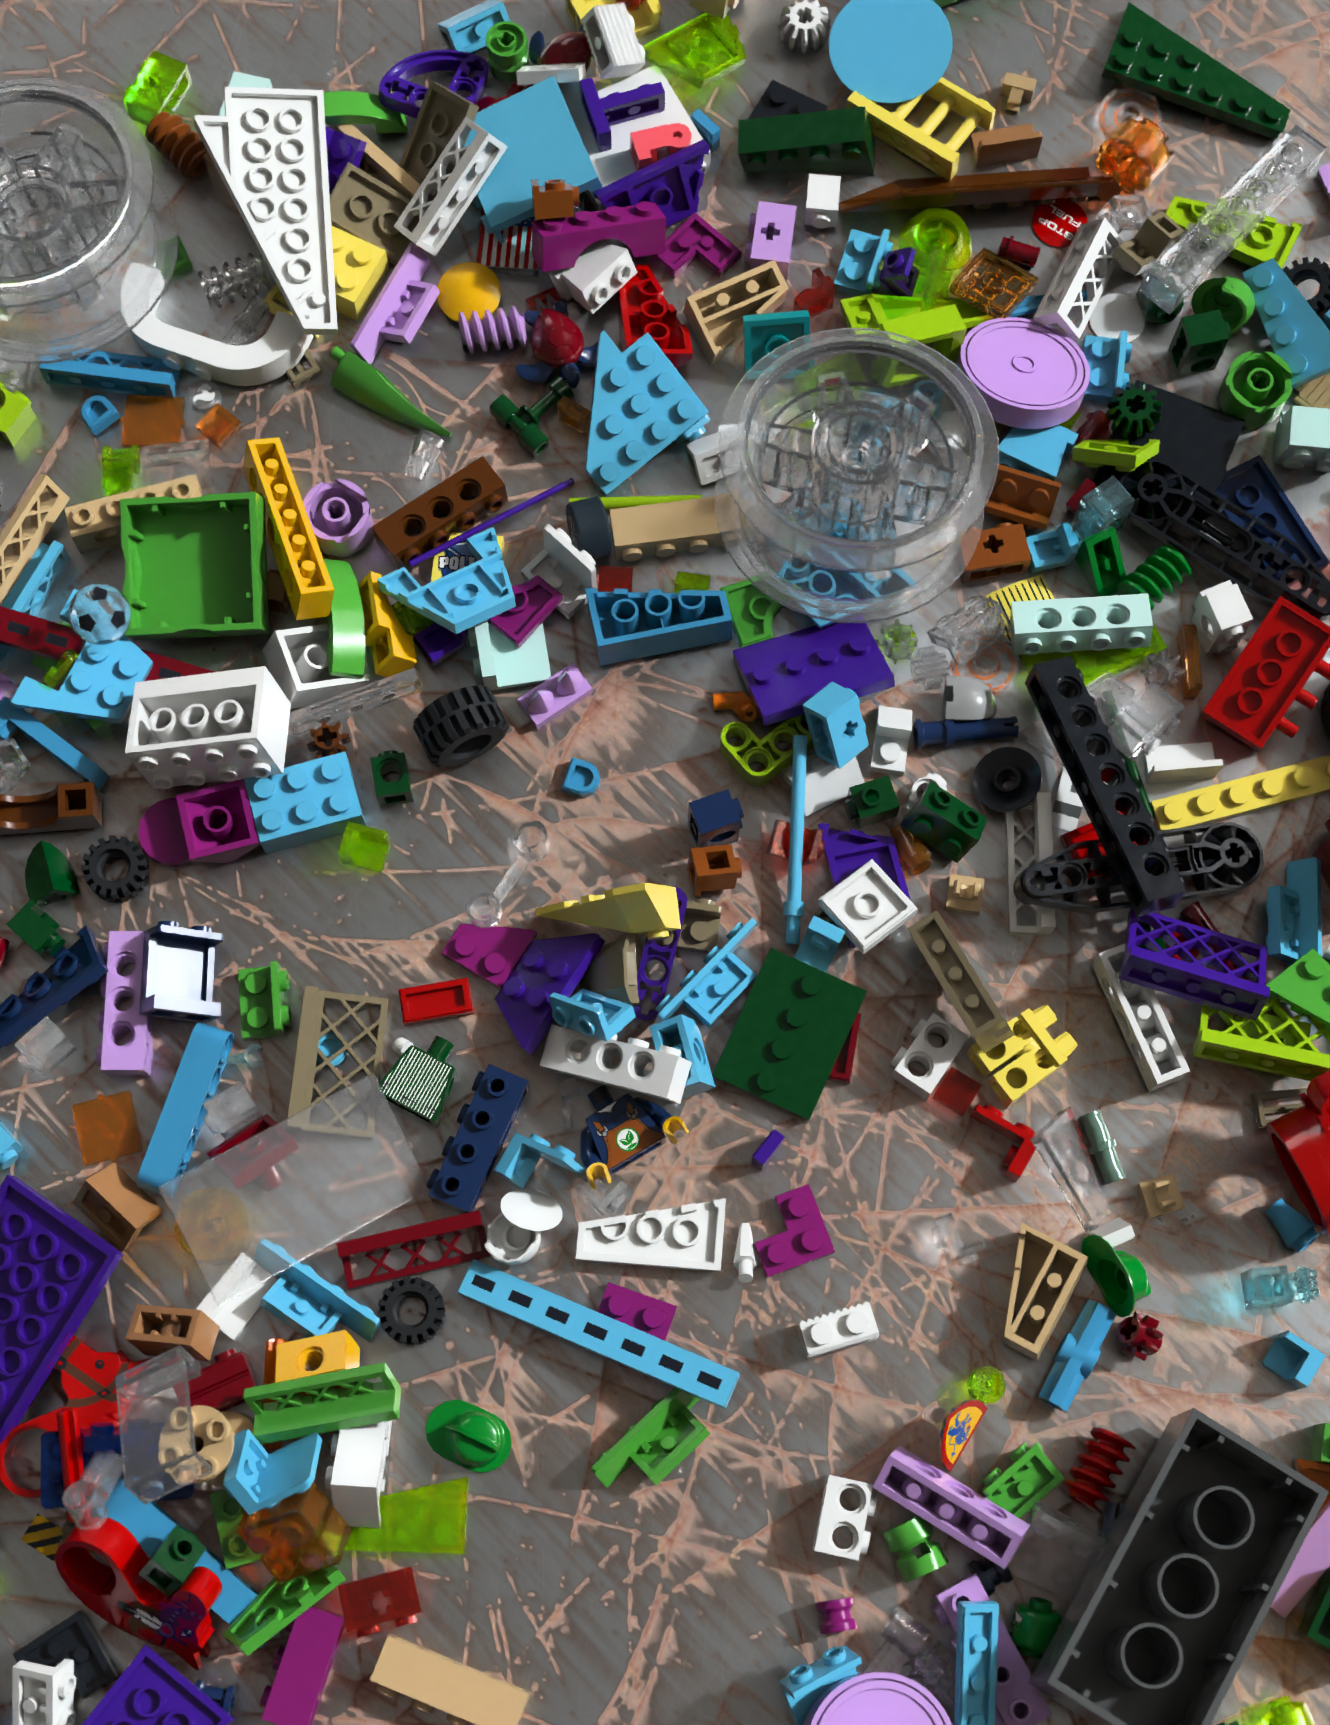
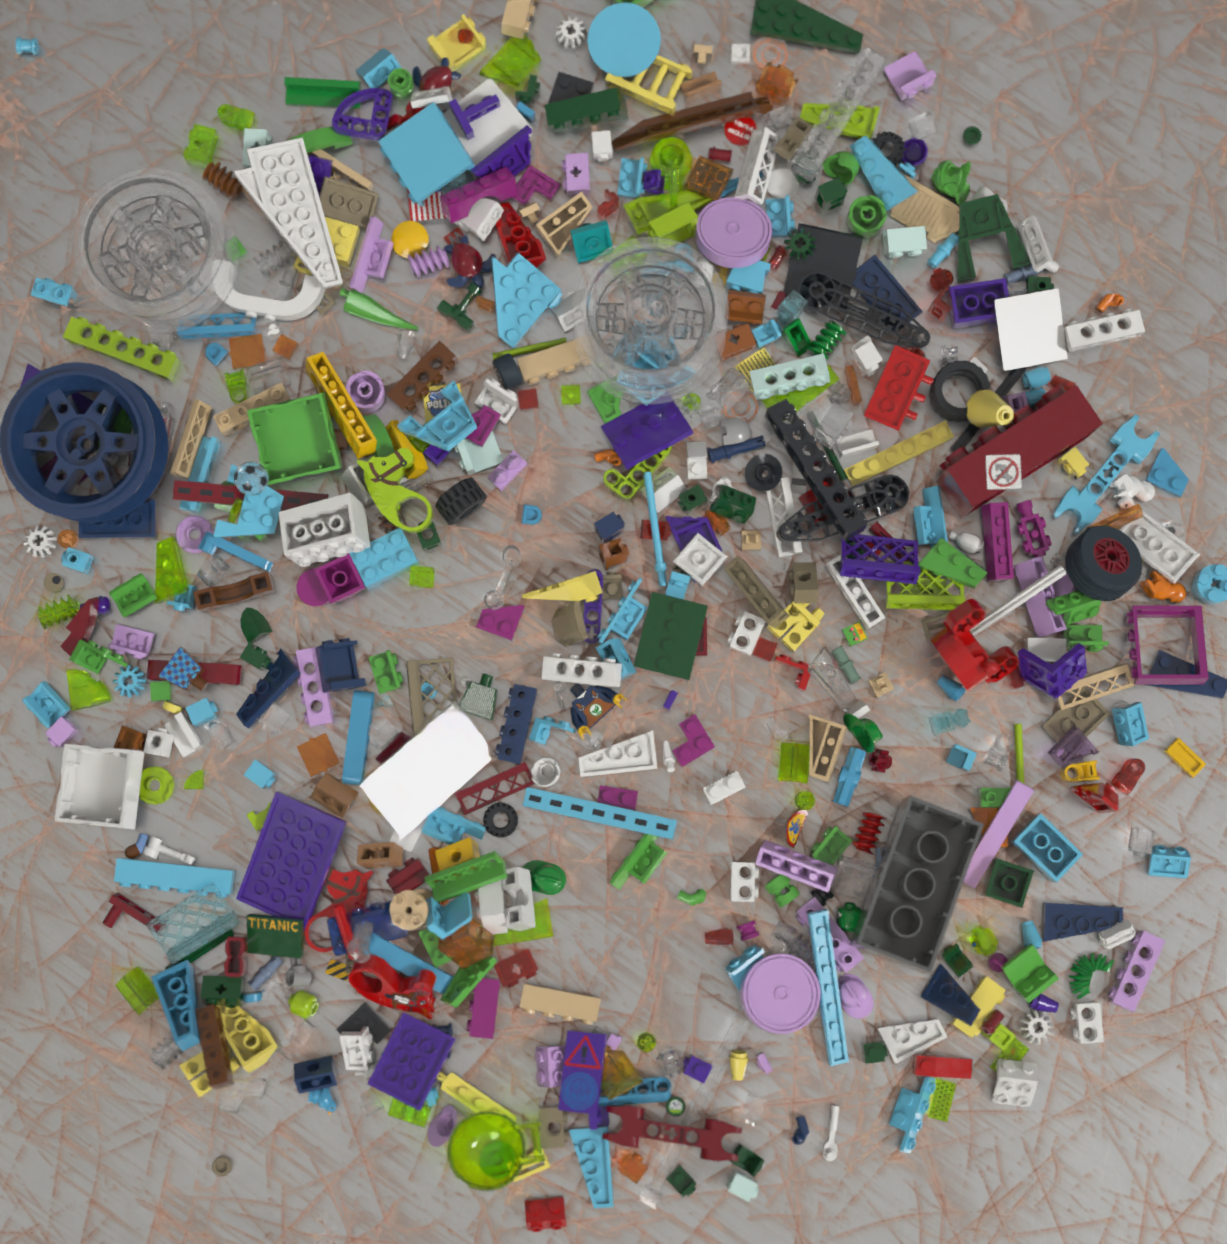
camera: 10 degrees left, 10 degrees up
black tyre [81,835,150,903] -> none
clear panel [115,1345,212,1505] -> none
dark green brick [138,1525,207,1597] -> none
white fence [393,117,508,256] -> none
red tile [398,977,474,1026] -> none
dark tan plate [399,81,479,197] -> none
dark purple axle [408,478,575,567] -> none
dark purple wing [494,933,605,1055] -> none
white sticker [500,1189,563,1231] -> none
dark orange brick [531,179,580,220] -> none
medium azure bracket [548,988,636,1042] -> none
white brick [581,2,646,79] -> none
dark azure wedge [585,588,732,666] -> none
coral leg [629,123,692,171] -> none
medium azure brick [803,681,869,769] -> none
lime wing [1072,439,1160,472] -> none
none -> clear neon green piece [217,104,256,132]
none -> green panel [284,77,361,109]
none -> lime animal [357,448,433,533]
none -> white arch [502,867,536,931]
none -> dark green bracket [515,74,541,104]
none -> tan tile [518,202,540,224]
none -> bright green arm [677,889,706,906]
none -> clear red cone [705,927,734,947]
none -> white tile [731,44,750,64]
none -> clear neon green panel [778,742,810,783]
none -> dark tan brick [789,562,818,603]
none -> bright green tile [842,621,868,647]

